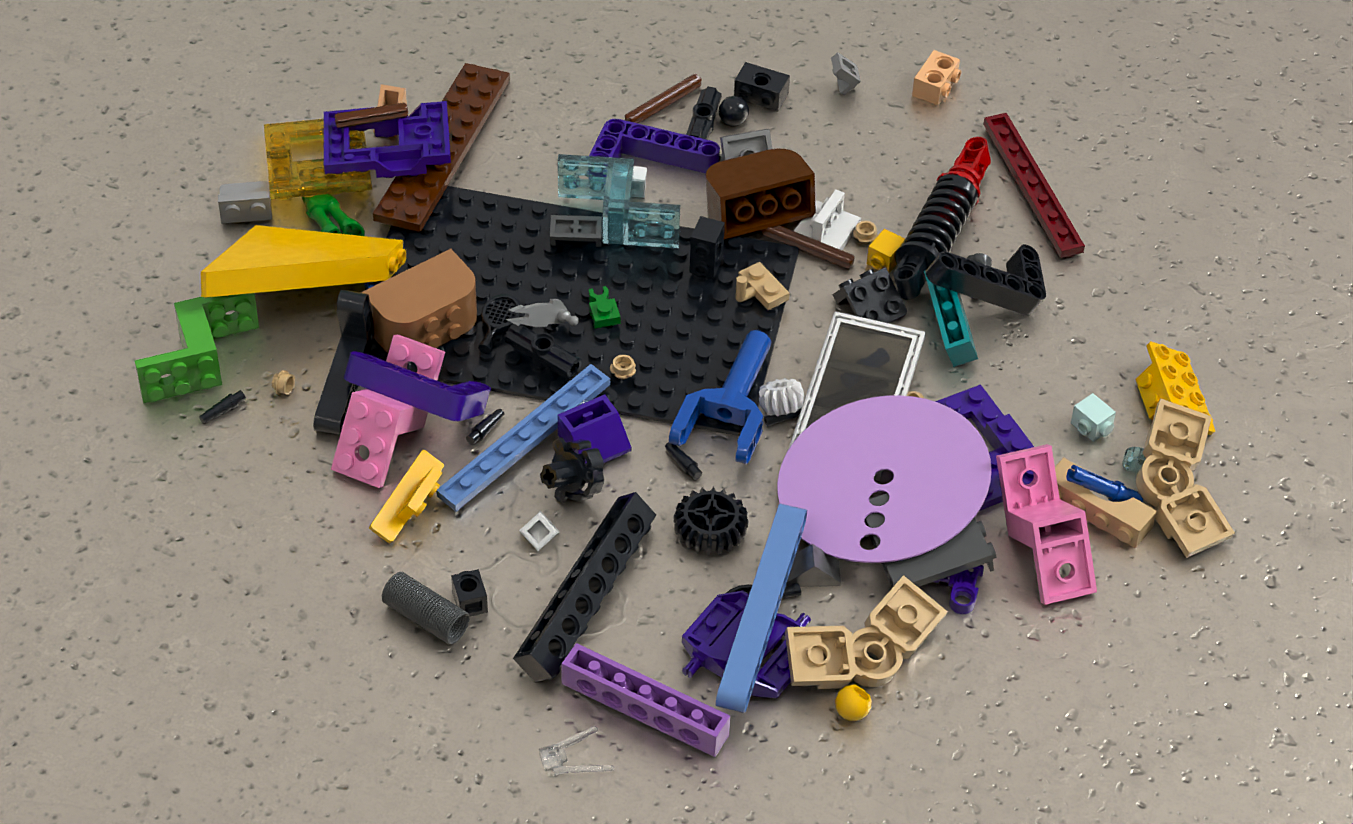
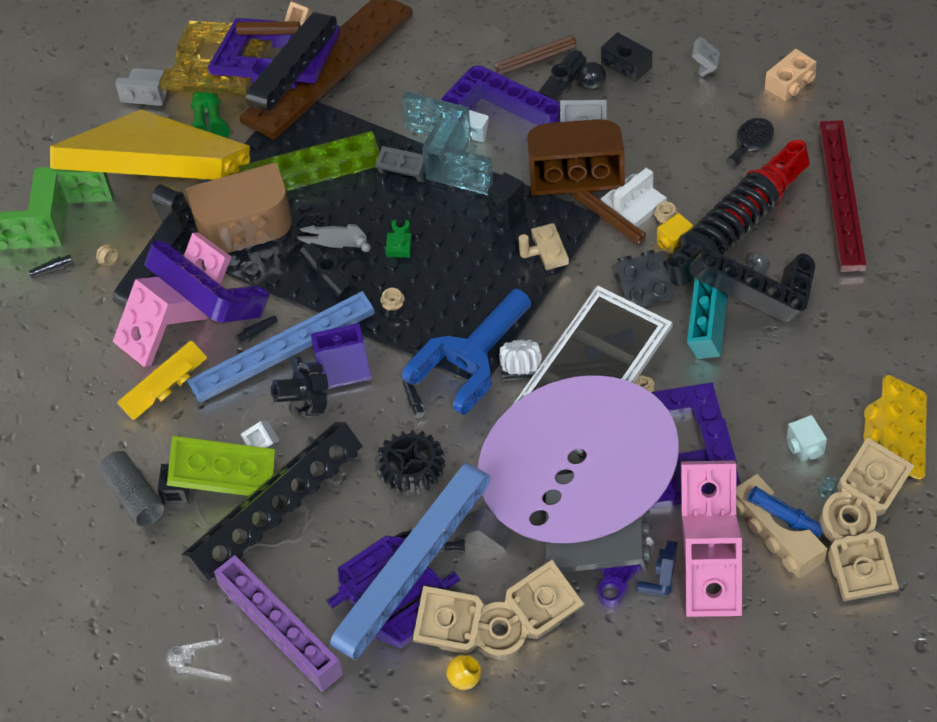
camera: 25 degrees right, 5 degrees up
none -> lime plate [167,436,275,496]
none -> clear neon green brick [238,131,380,191]
none -> black beam [246,12,337,110]
none -> dark blue plate [637,540,678,596]
none -> black piece [726,118,774,167]

